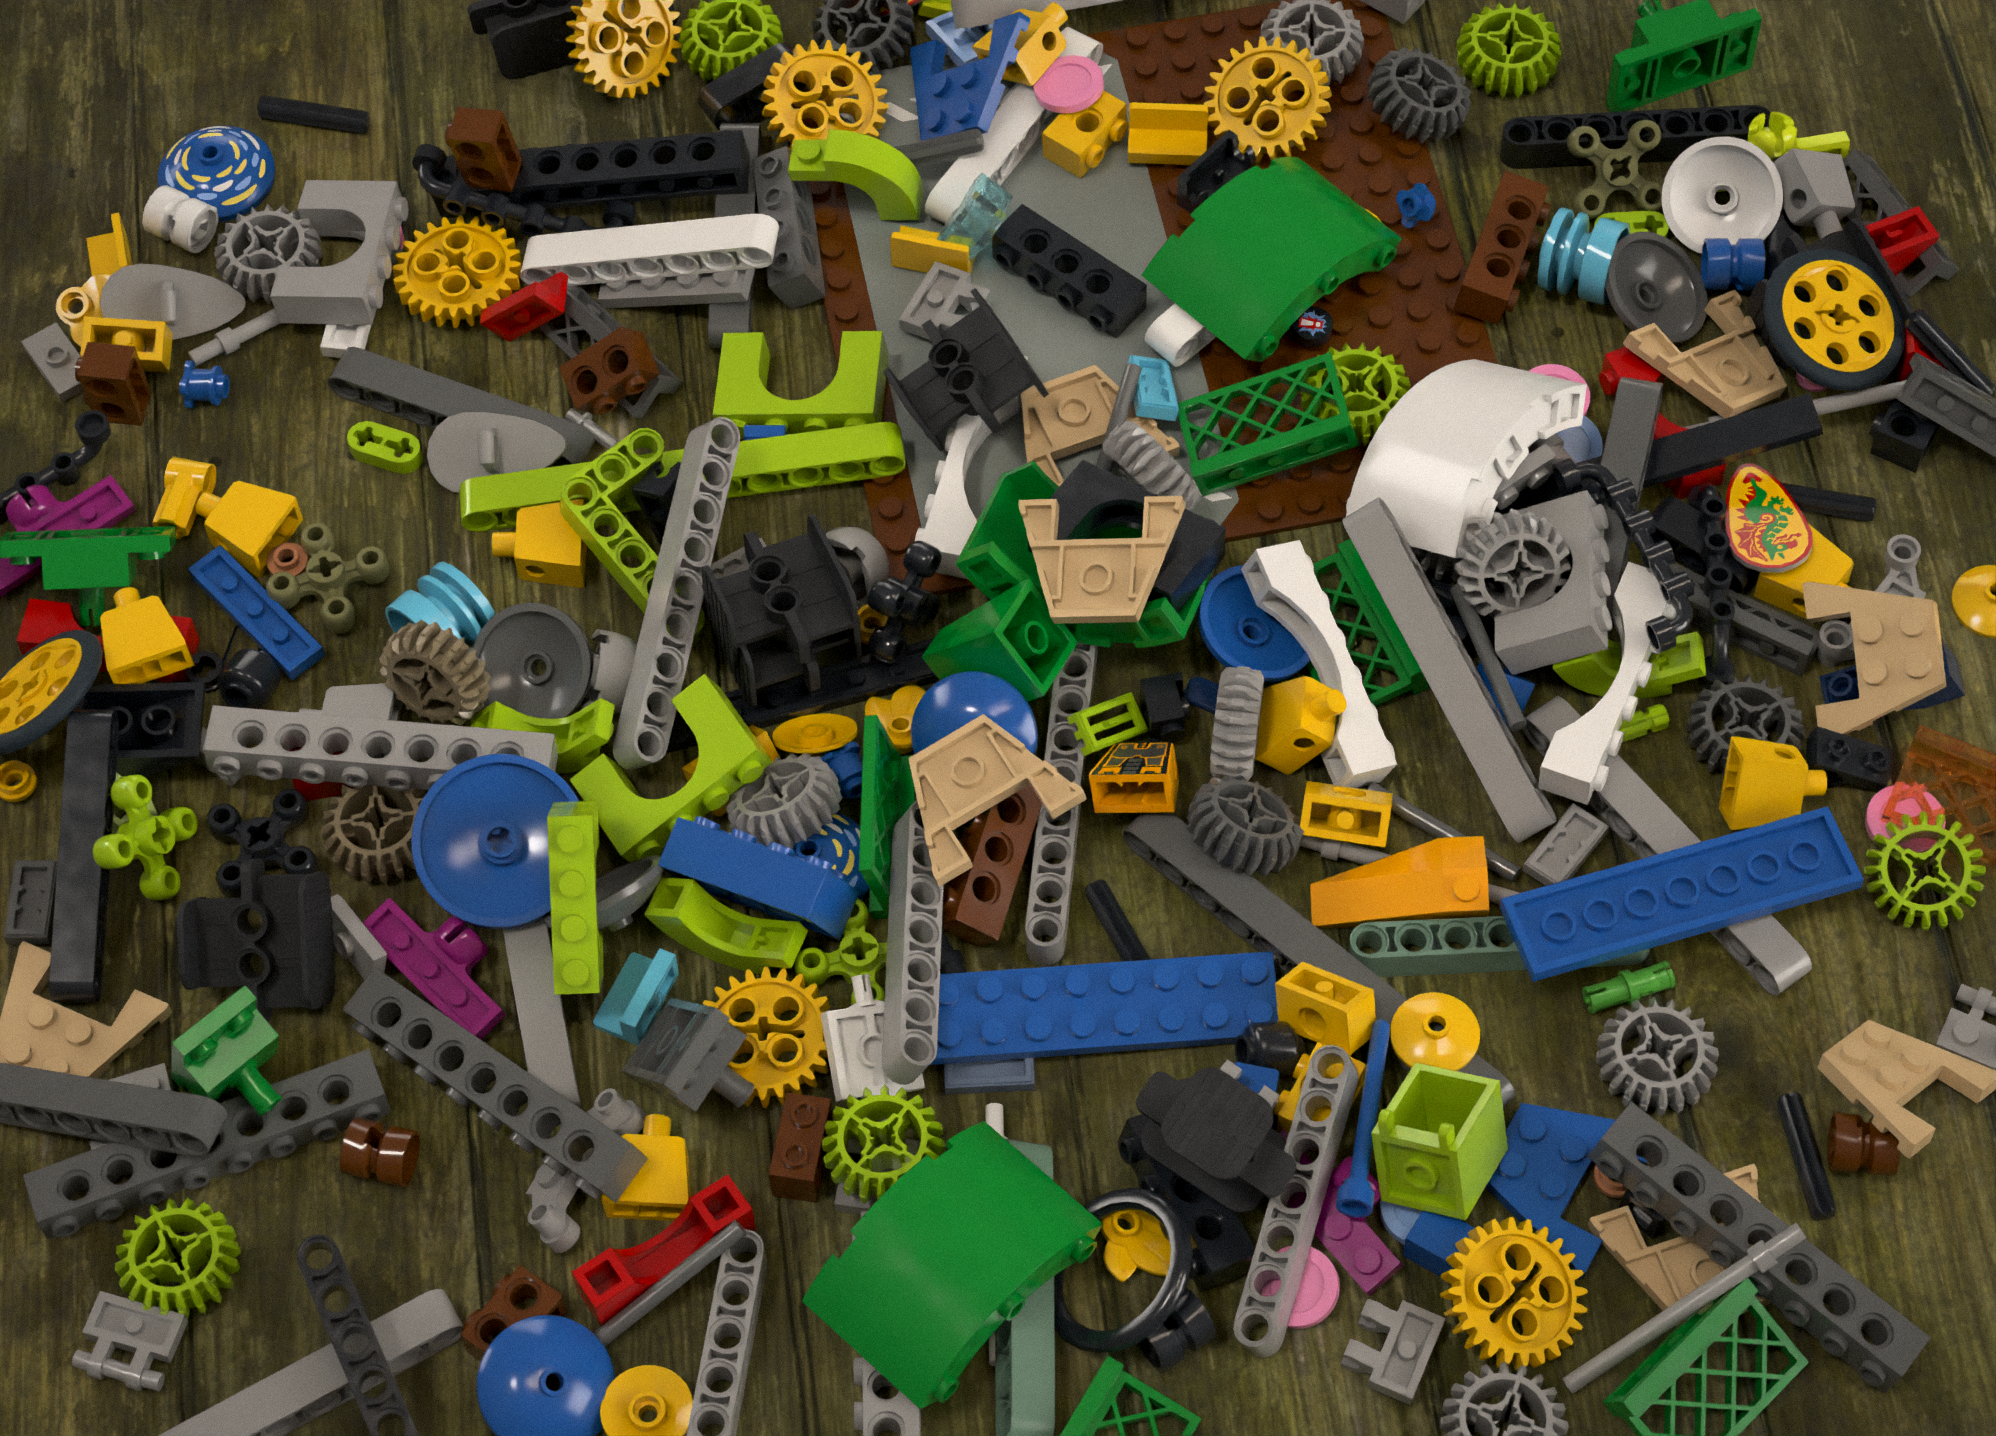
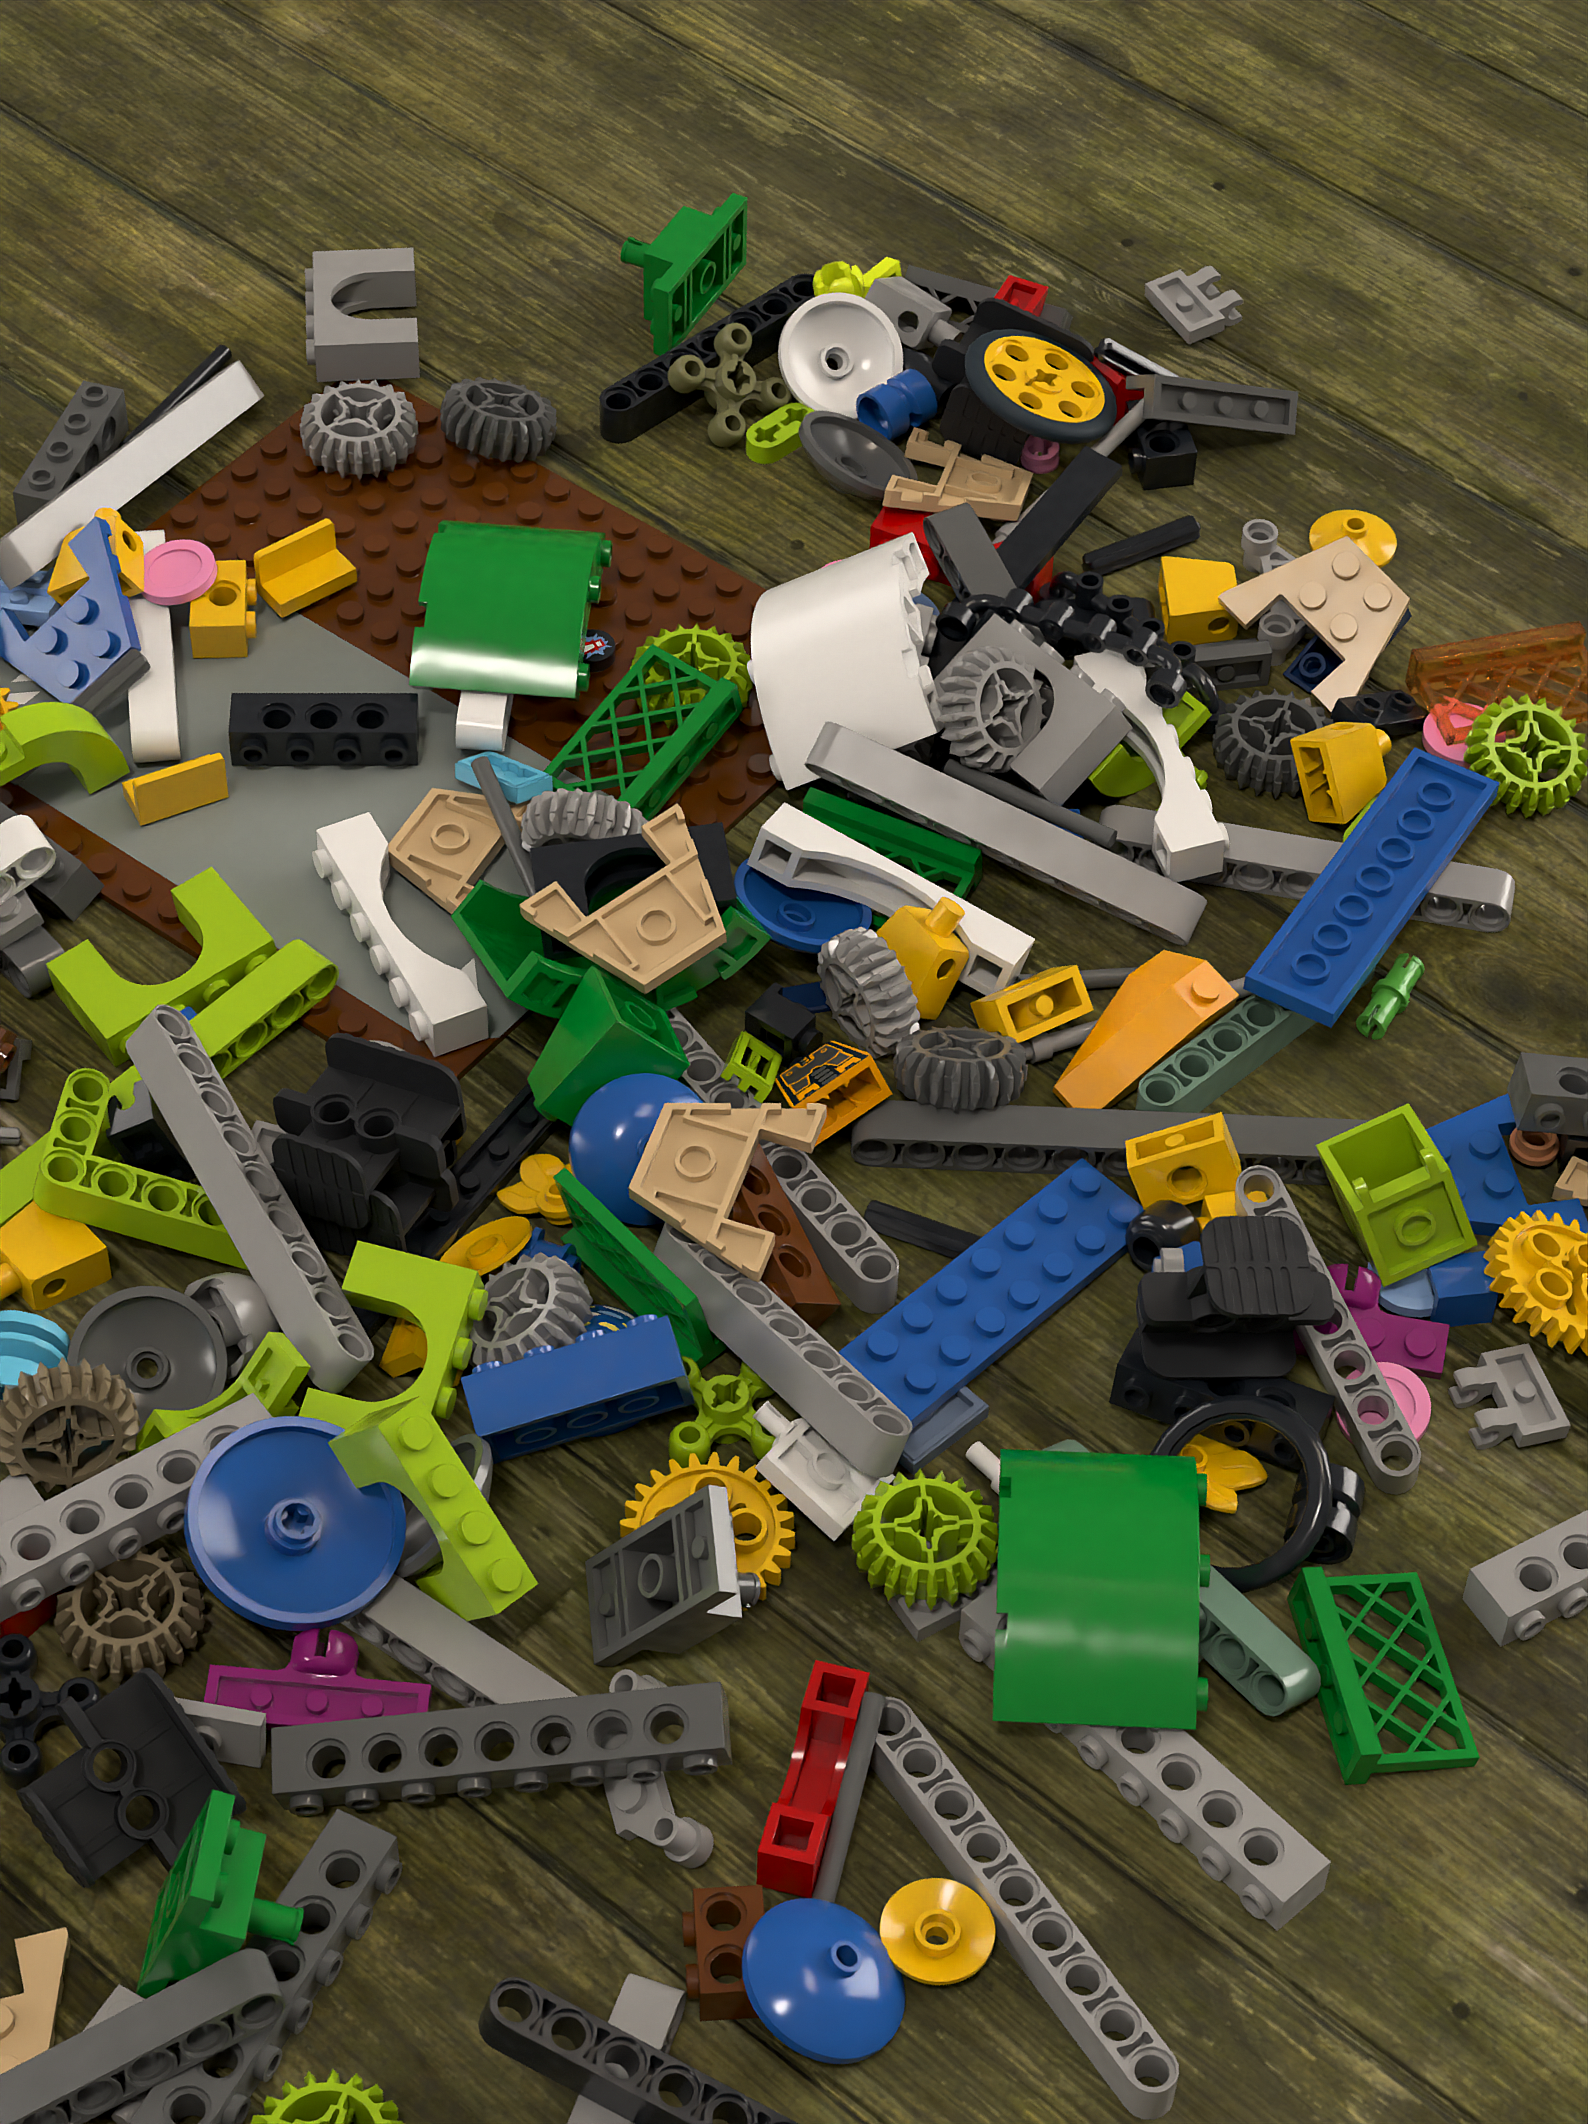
camera: 45 degrees left, 10 degrees down
reddish brown wheel [340,1117,420,1188] -> none
medium azure panel [593,948,679,1046] -> none
yellow torso [602,1114,691,1221] -> none
lime arch [644,878,808,974] -> none
reddish brown brick [768,1092,834,1203] -> none
black gear [867,540,942,664] -> none
black piece [883,288,1049,452] -> none
light grey plate [899,261,992,340] -> none
clear light blue brick [937,173,1013,261] -> none
black hinge [1177,130,1256,213] -> none
yellow gear [1204,36,1332,163] -> none
blue piece [1336,1019,1390,1218] -> none
yellow dish [1390,992,1480,1071] -> none
blue plate [1396,183,1436,228] -> none
reddish brown brick [1453,170,1551,325] -> none
lime gear [1456,2,1562,99] -> none
light grey plate [1523,803,1609,886] -> none
medium azure wheel [1538,207,1630,306] -> none
light grey gear [1596,997,1719,1117] -> none
shield [1725,463,1813,573] -> none

